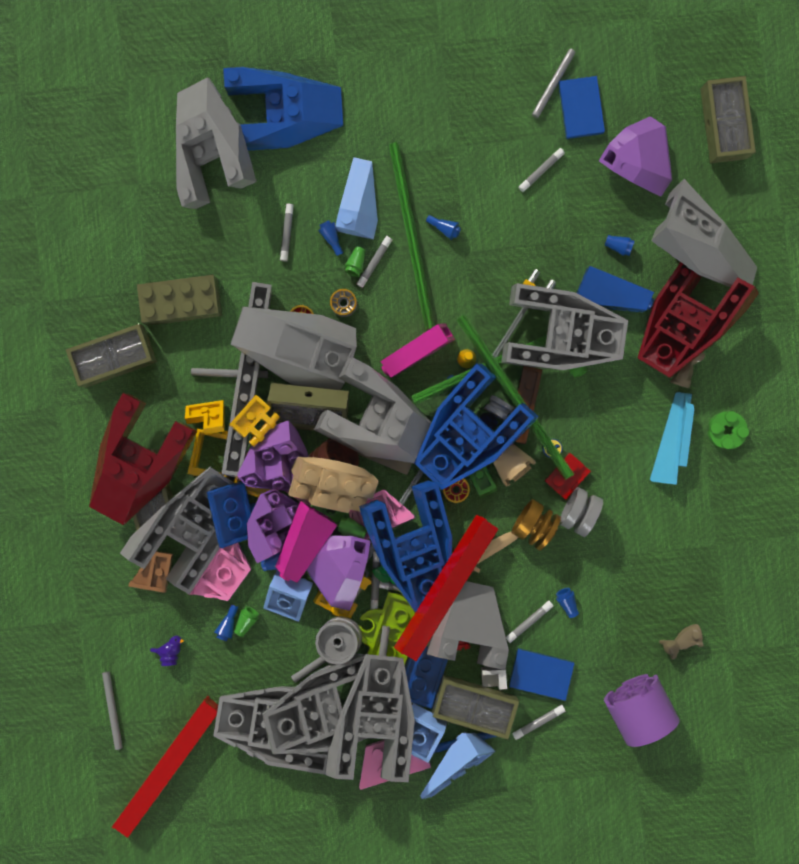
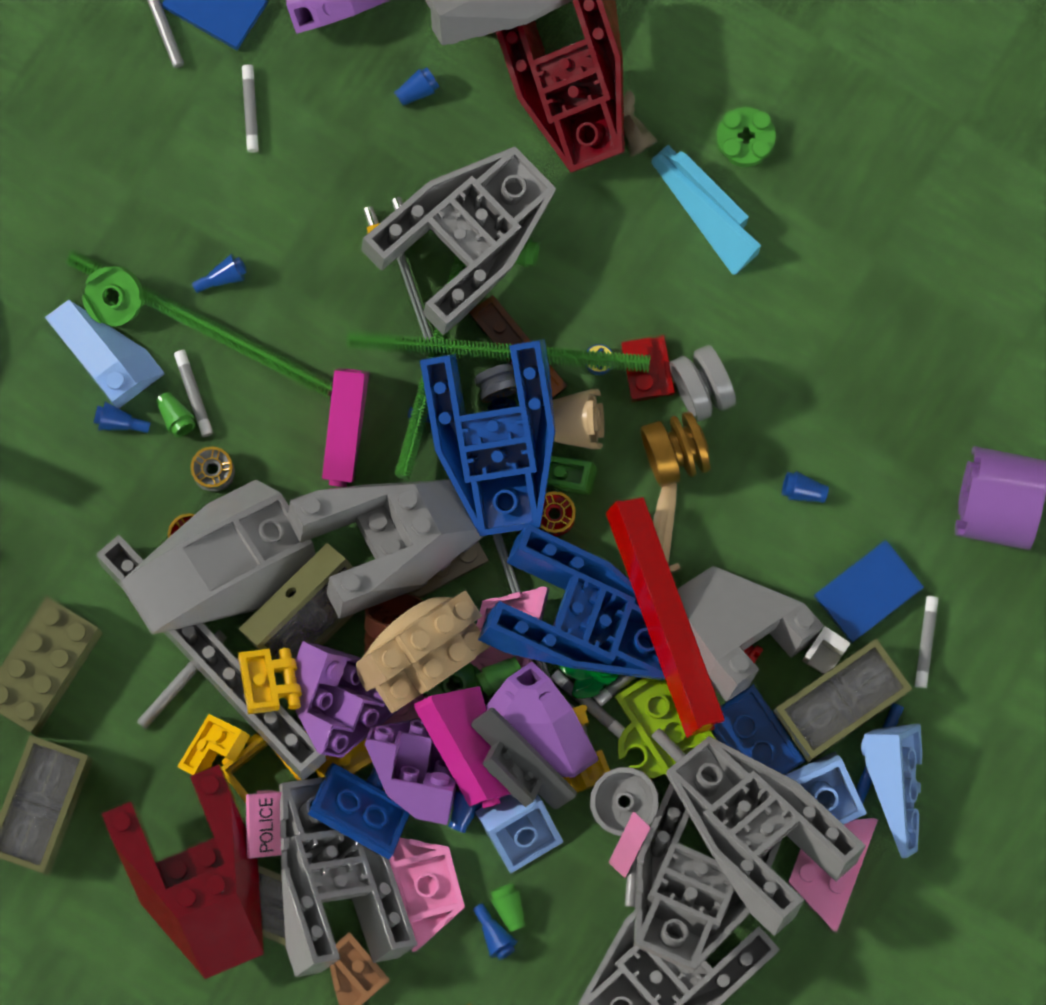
camera: 50 degrees left, 10 degrees down
light grey bar [280,204,294,262] -> none
yellow cone [457,349,476,368] -> none
light grey bar [506,601,554,643] -> none
blue slope [577,266,654,313] -> none
dark tan animal [659,624,703,659] -> none
none -> bright green plate [83,266,145,326]
none -> bright pink panel [246,790,282,858]
none -> dark grey bracket [471,707,577,810]
none -> bright pink sticker [609,812,650,878]

